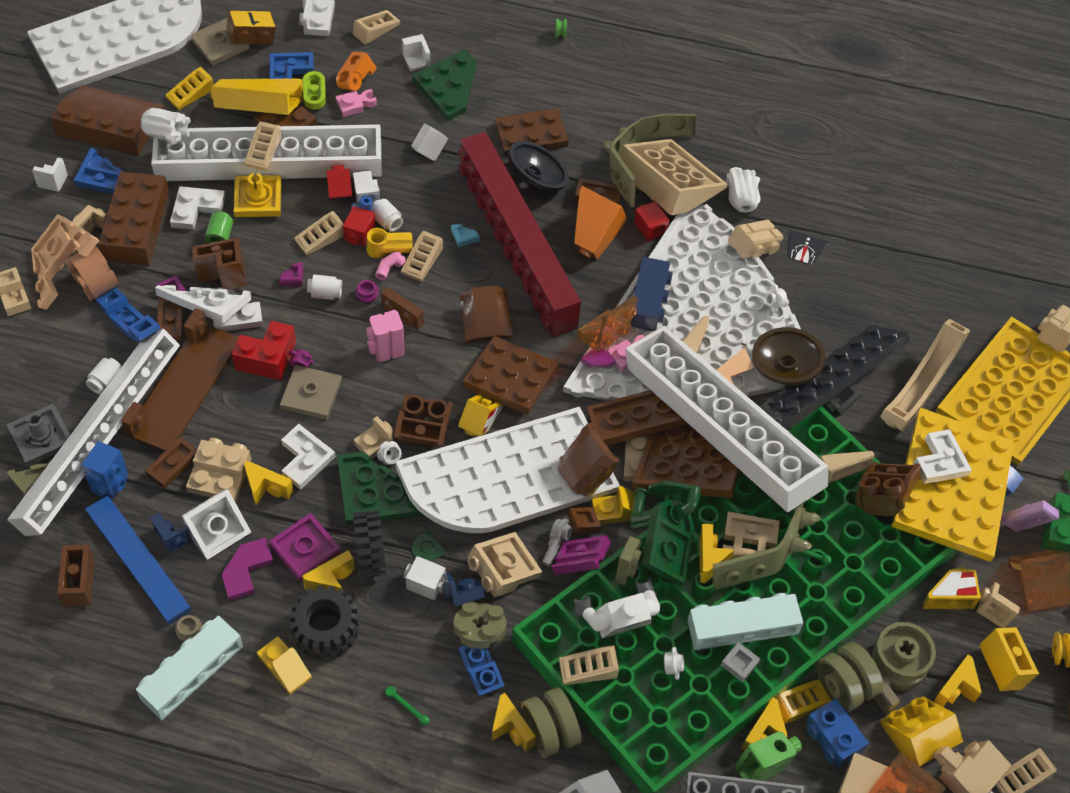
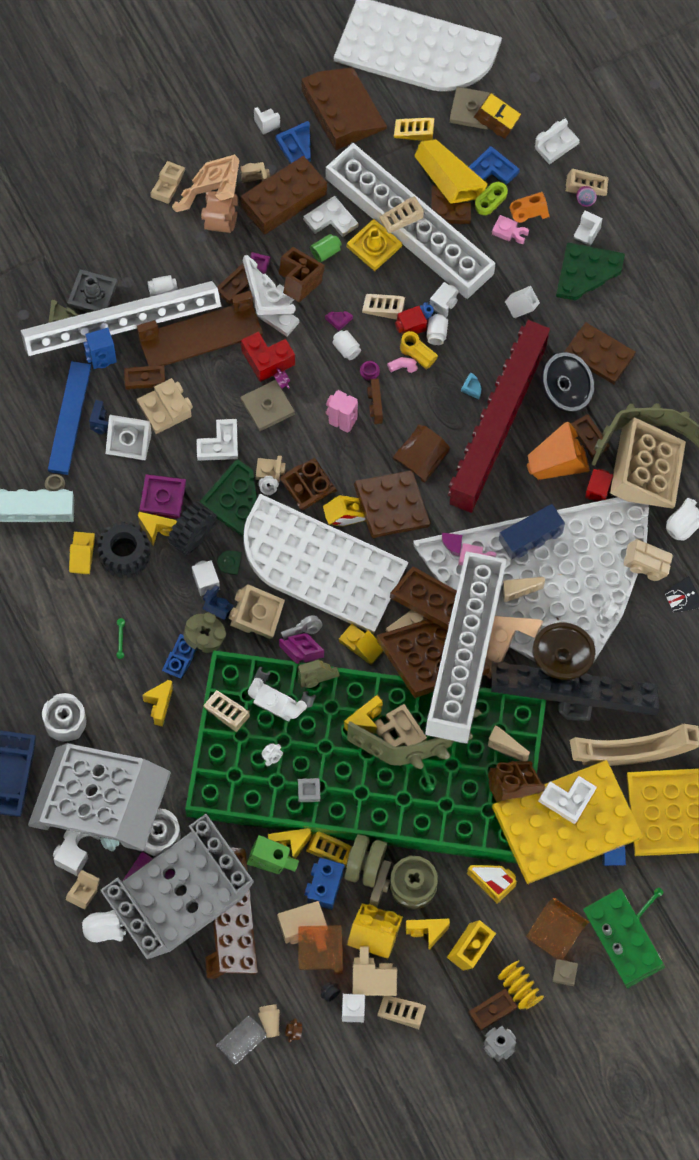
camera: 50 degrees right, 10 degrees up
reddish brown brick [57,544,95,607] -> none
blue slope [95,287,161,341] -> none
white piece [141,108,191,145] -> none
magenta tile [222,537,273,601] -> none
yellow slope [244,460,293,505] -> none
red brick [326,165,352,199] -> none
tan slope [401,231,443,282] -> none
olive wheel [521,687,581,758] -> none
reddish brown slope [558,423,619,497] -> none
reddish brown plate [567,507,601,534] -> none
clear orange bracket [576,296,638,352] -> none
dark green plate [630,481,701,585] -> none
light aqua brick [687,593,803,650] -> none
tan bracket [977,582,1020,628] -> none
lavender plate [1001,500,1059,532] -> none
none -> tile [576,186,597,207]

